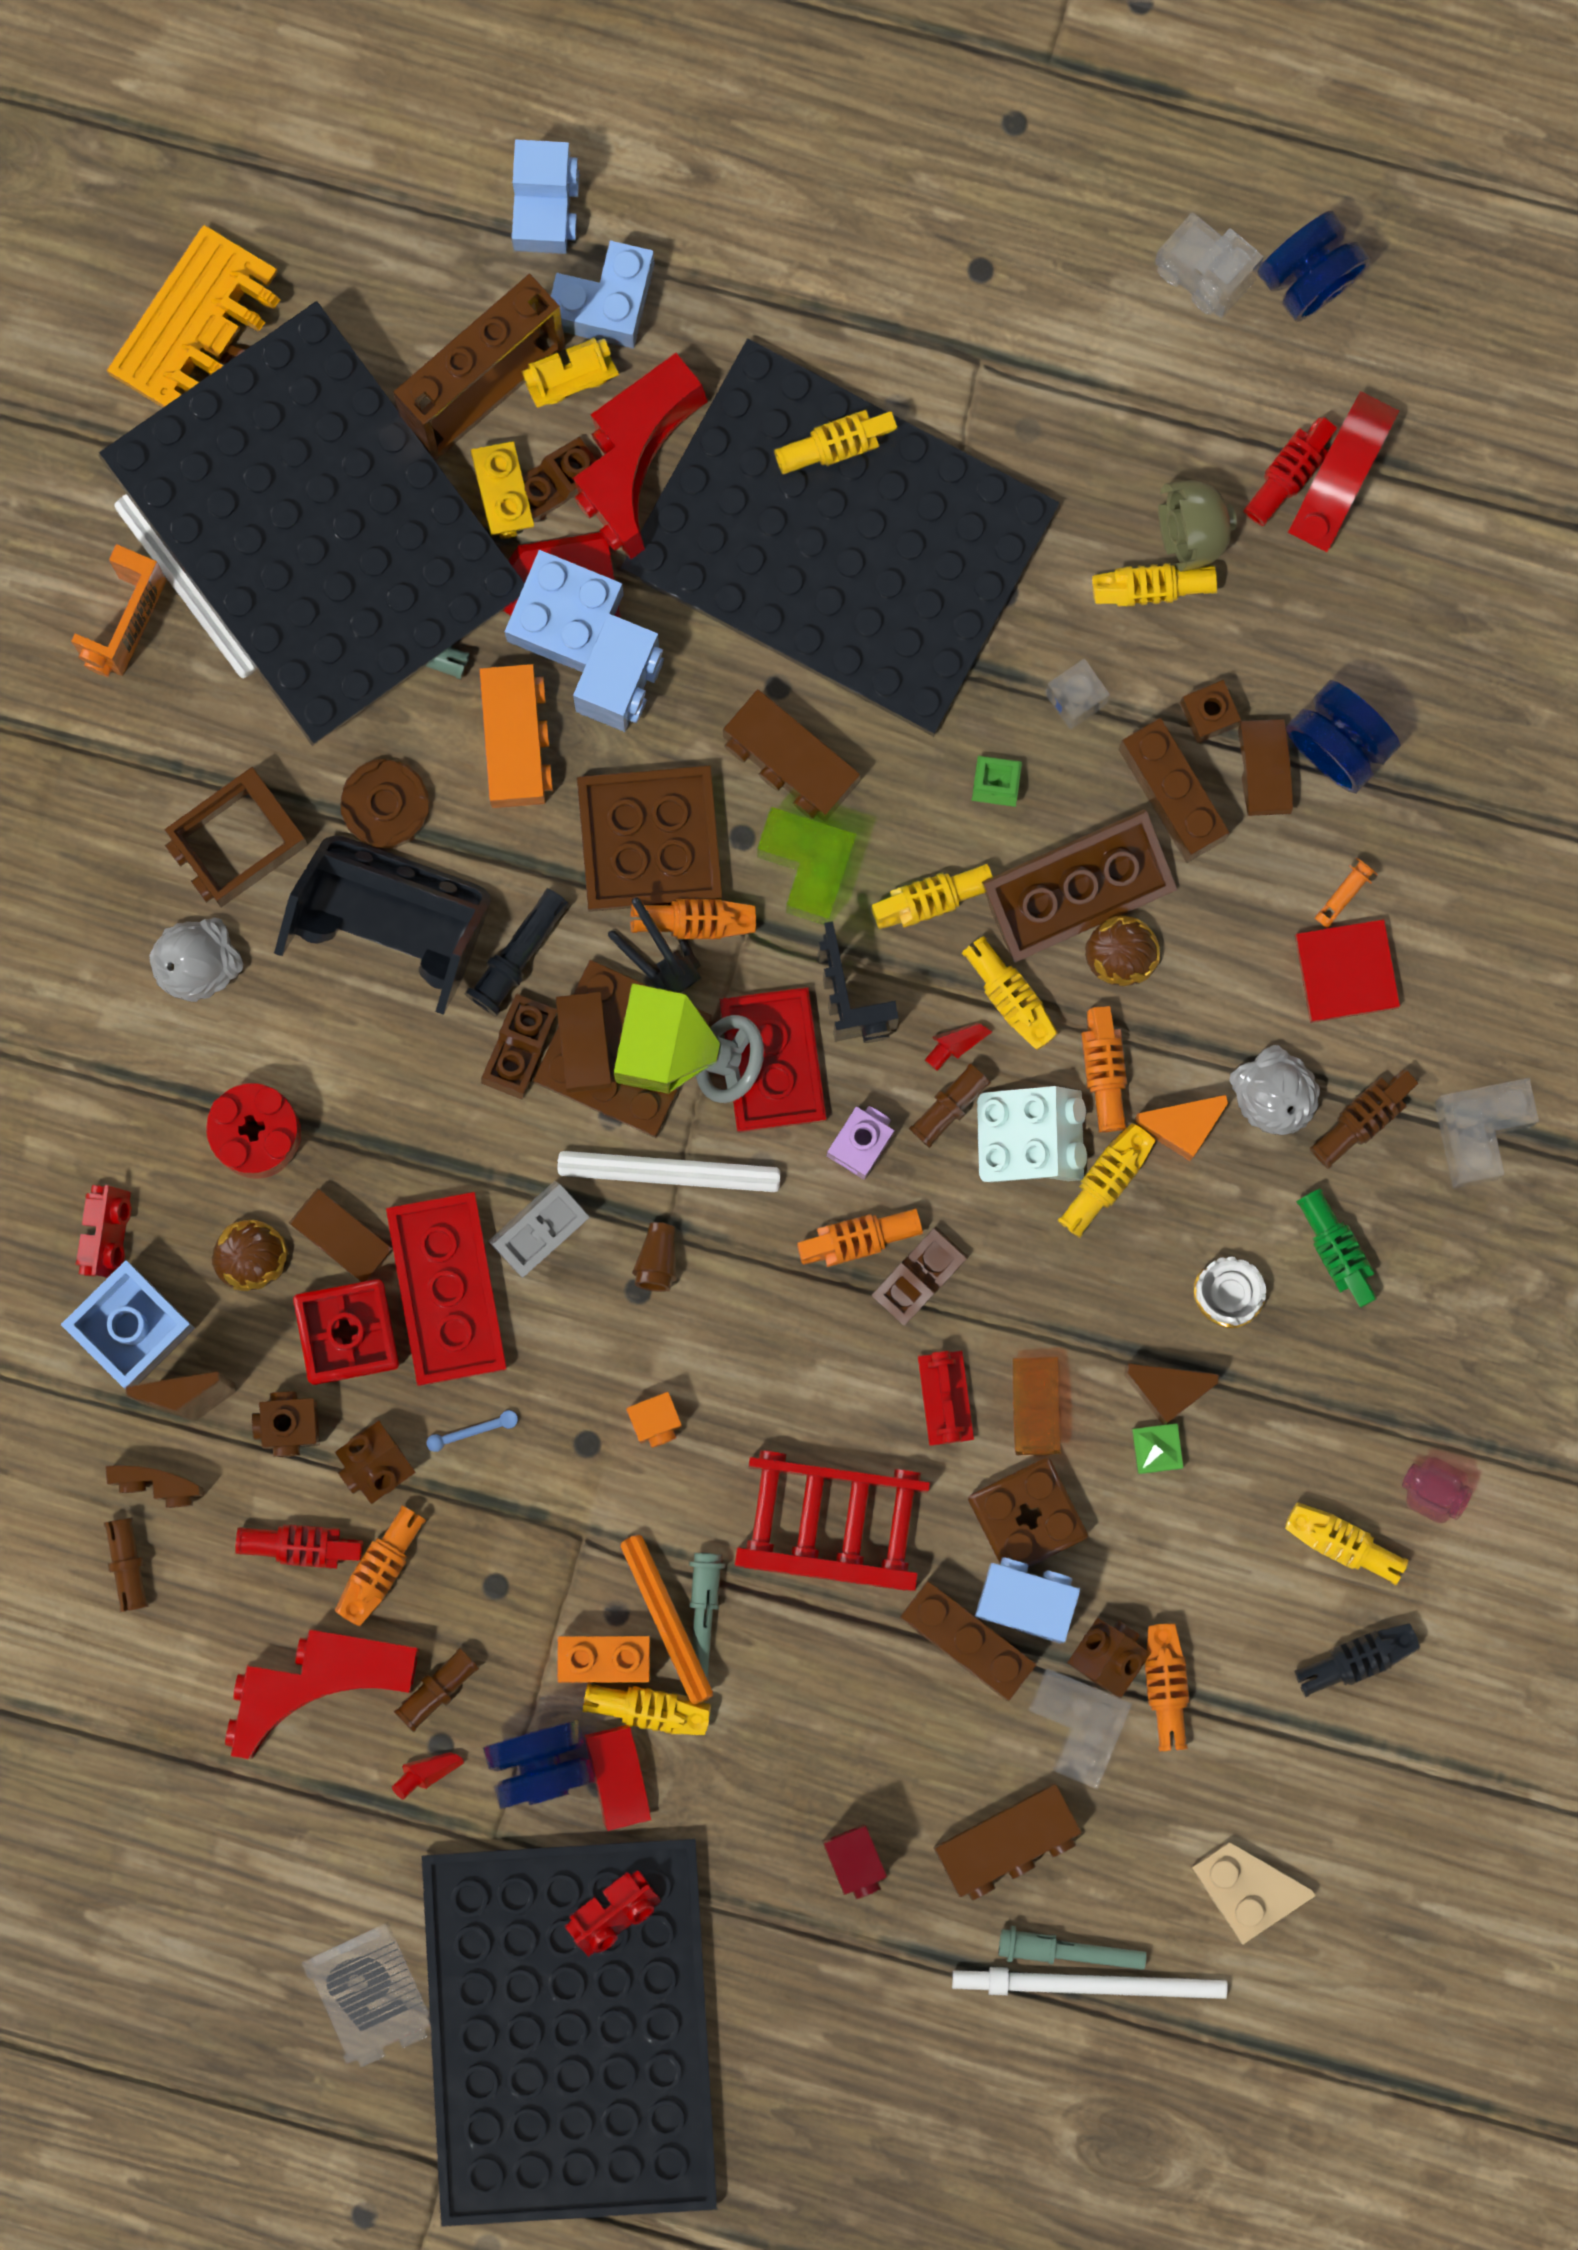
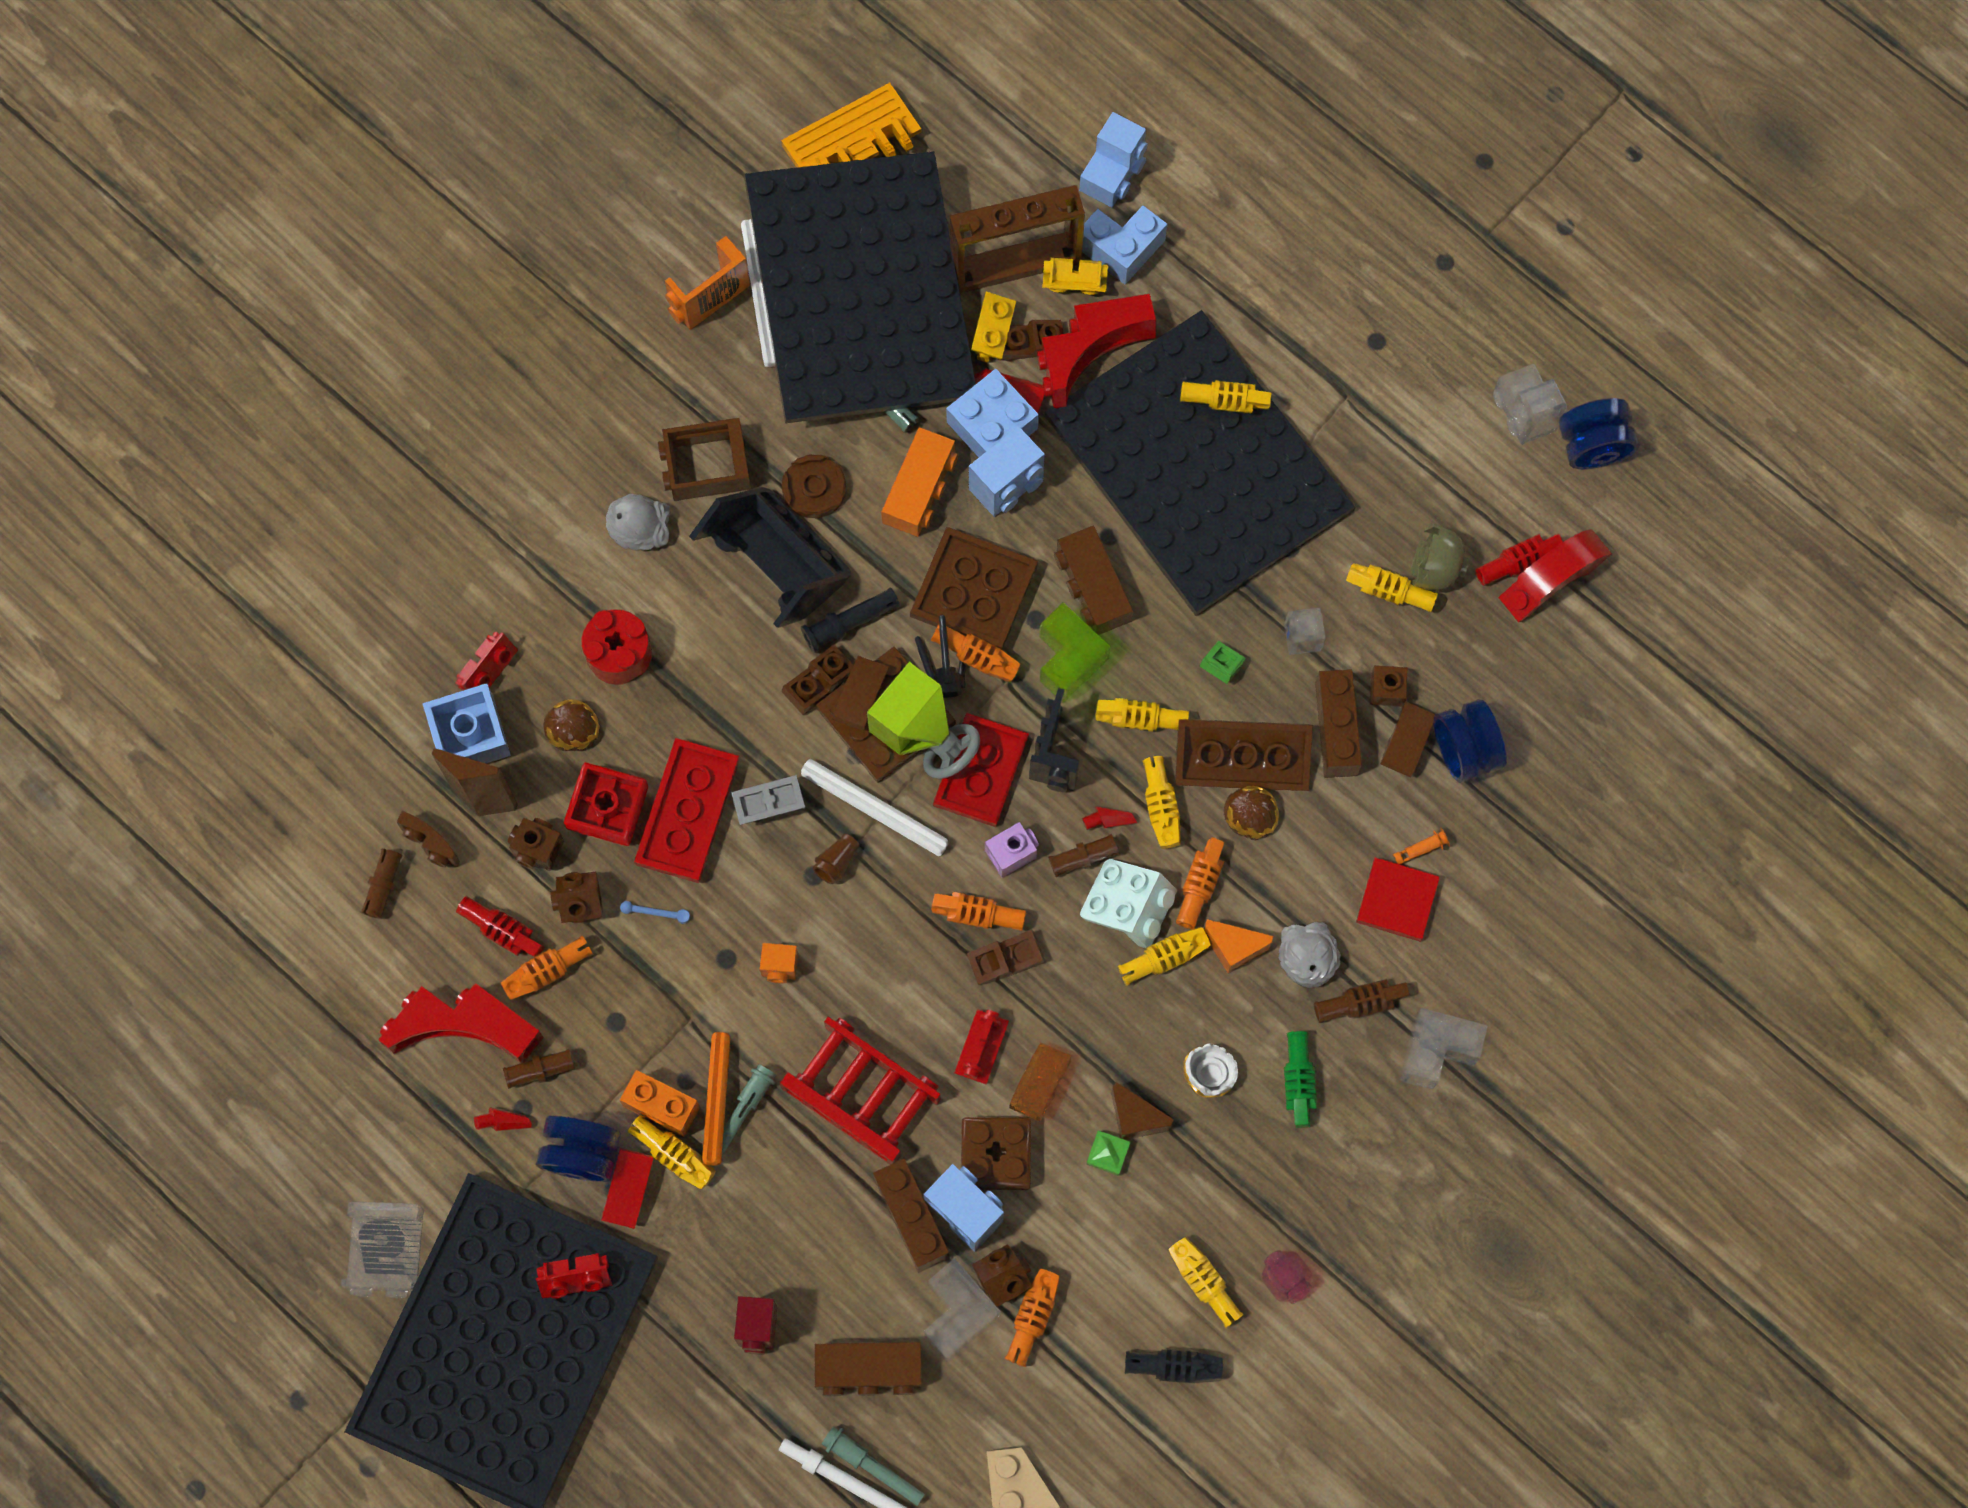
camera: 30 degrees right, 10 degrees down
reddish brown slope [289,1188,392,1282] -> none

